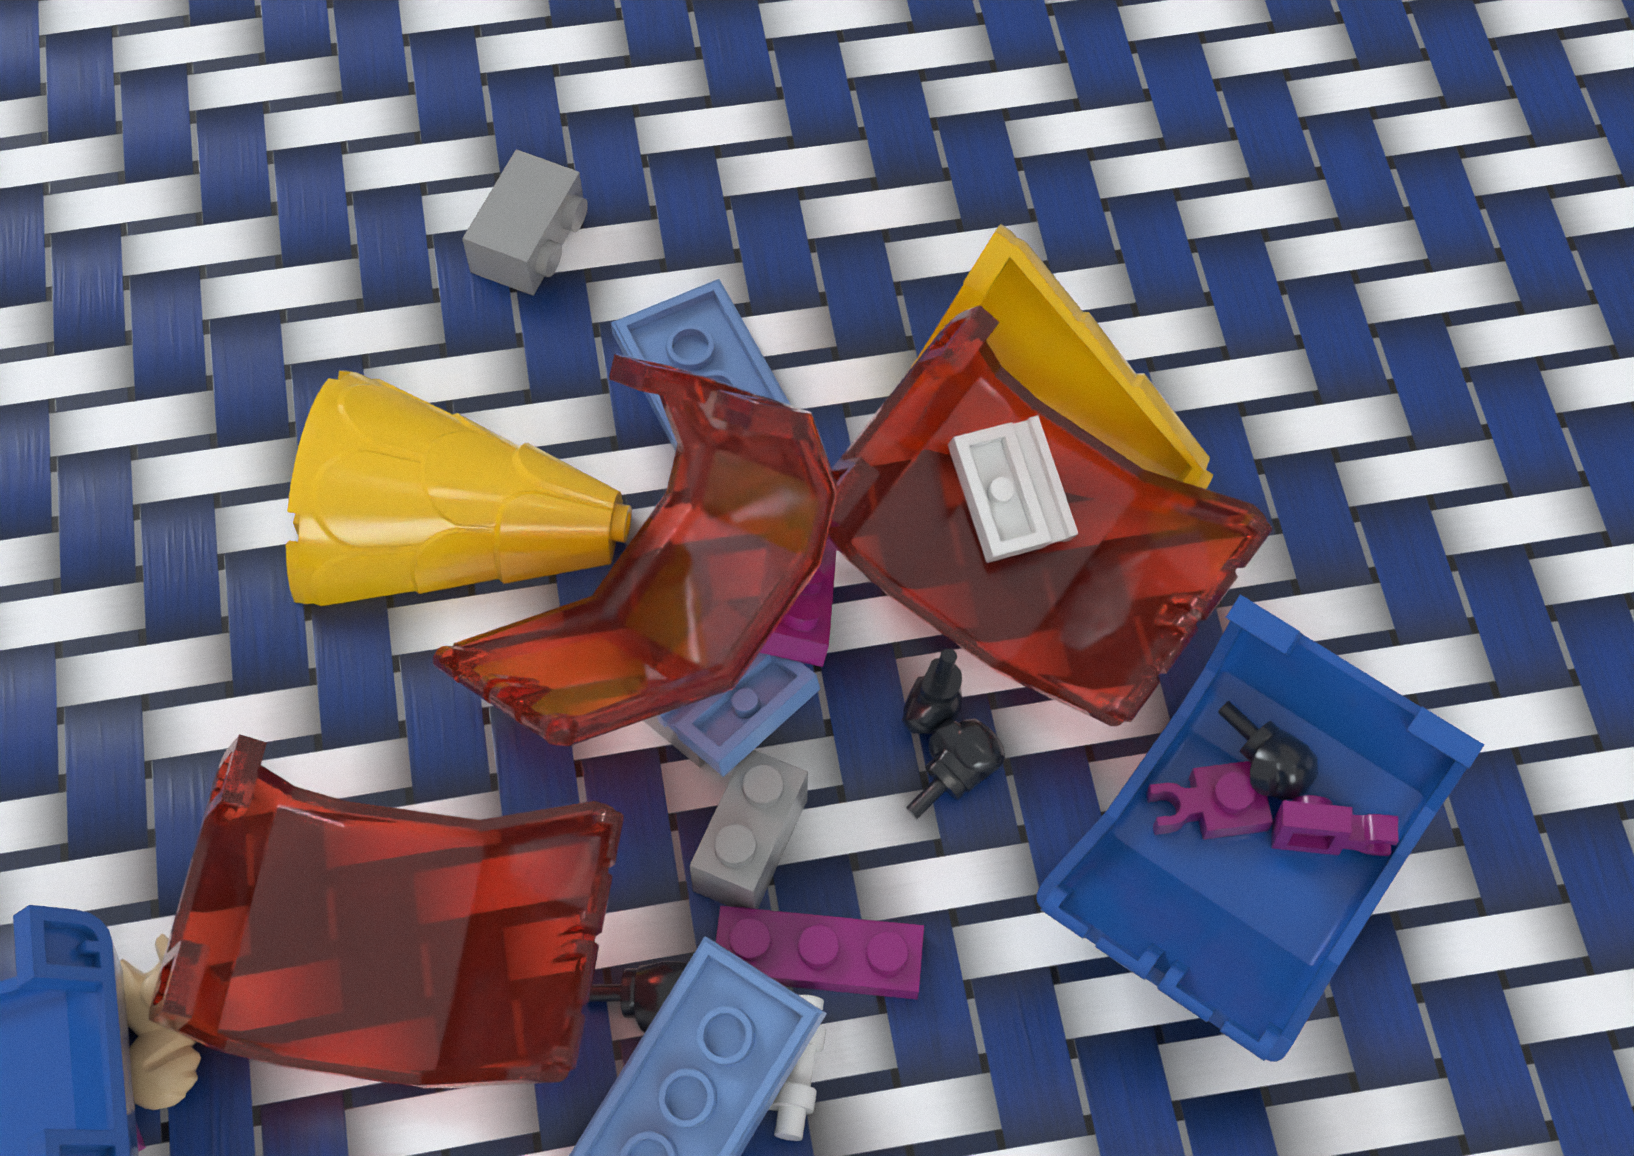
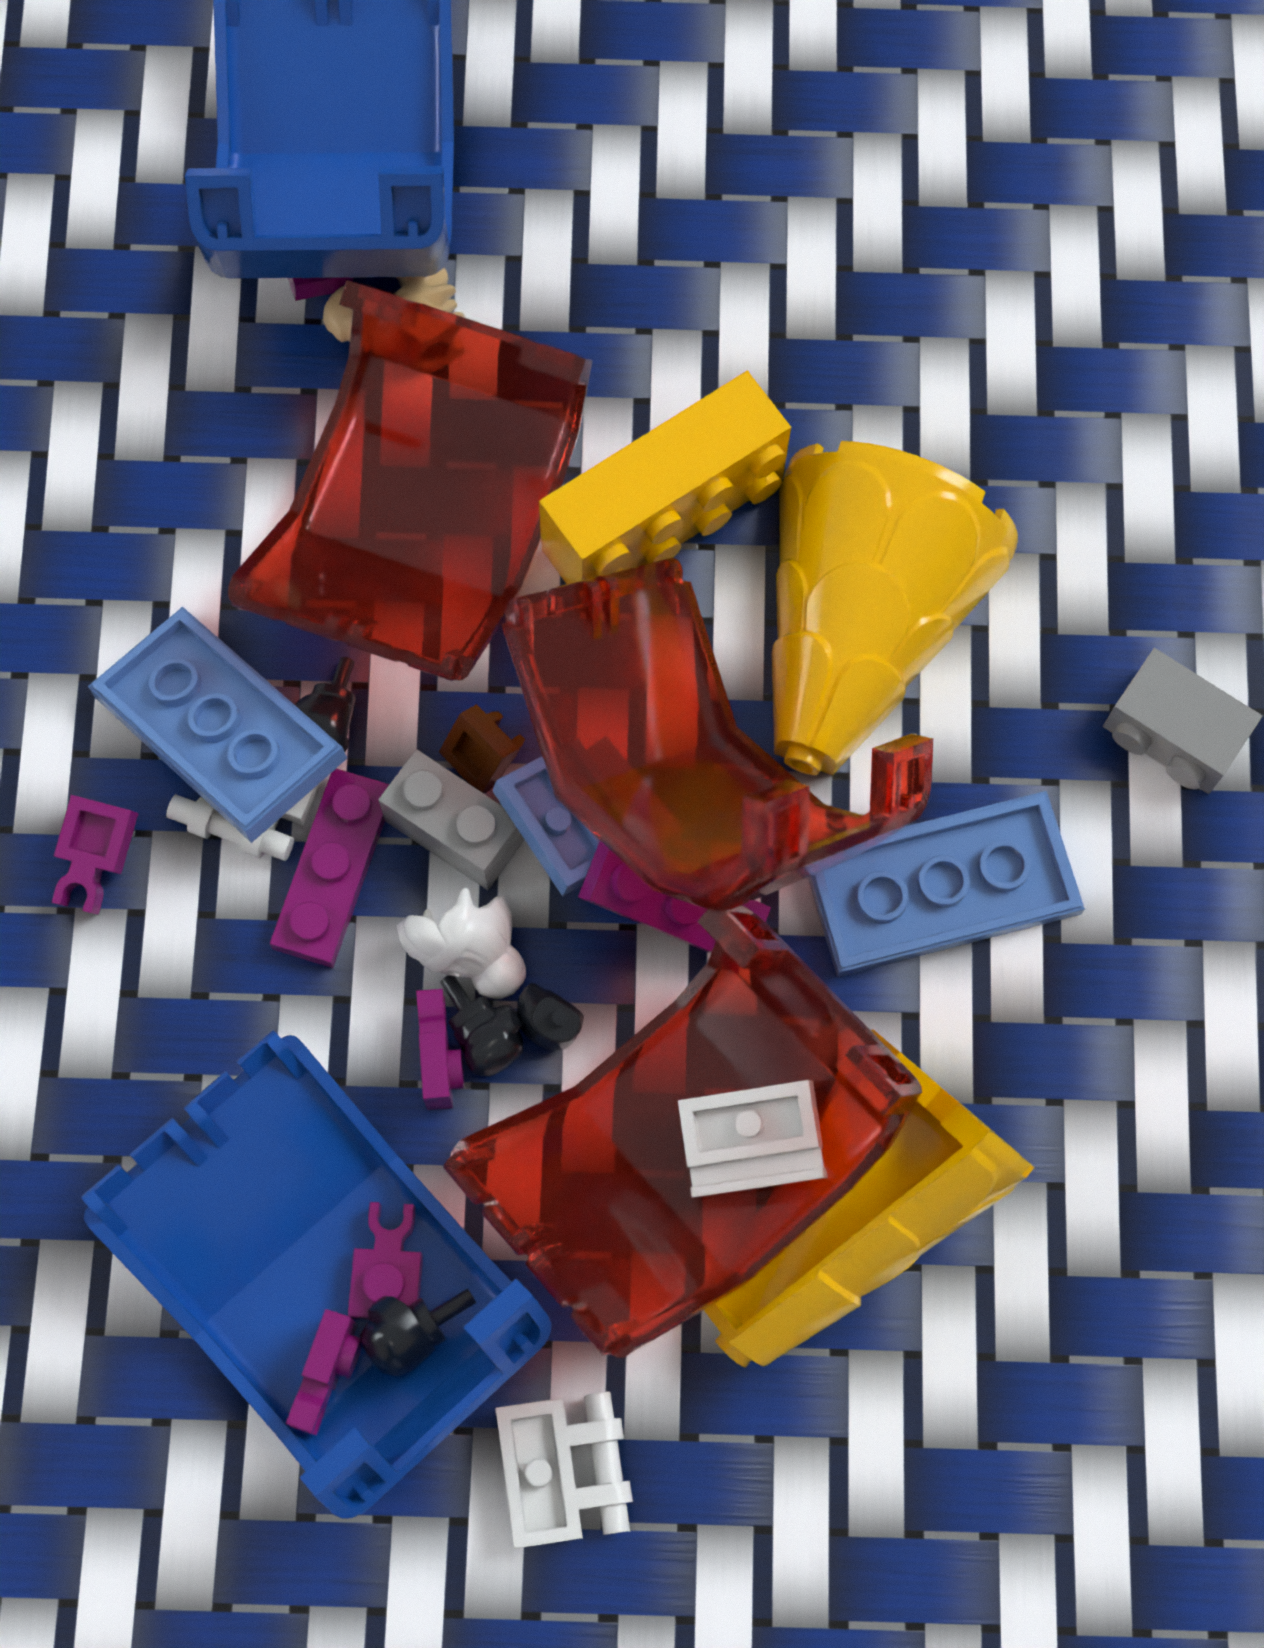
camera: 100 degrees right, 10 degrees up
none -> white piece [396,888,526,999]
none -> magenta plate [416,988,464,1110]
none -> reddish brown tile [439,704,525,794]
none -> white plate [496,1392,633,1549]
none -> yellow brick [539,370,791,606]

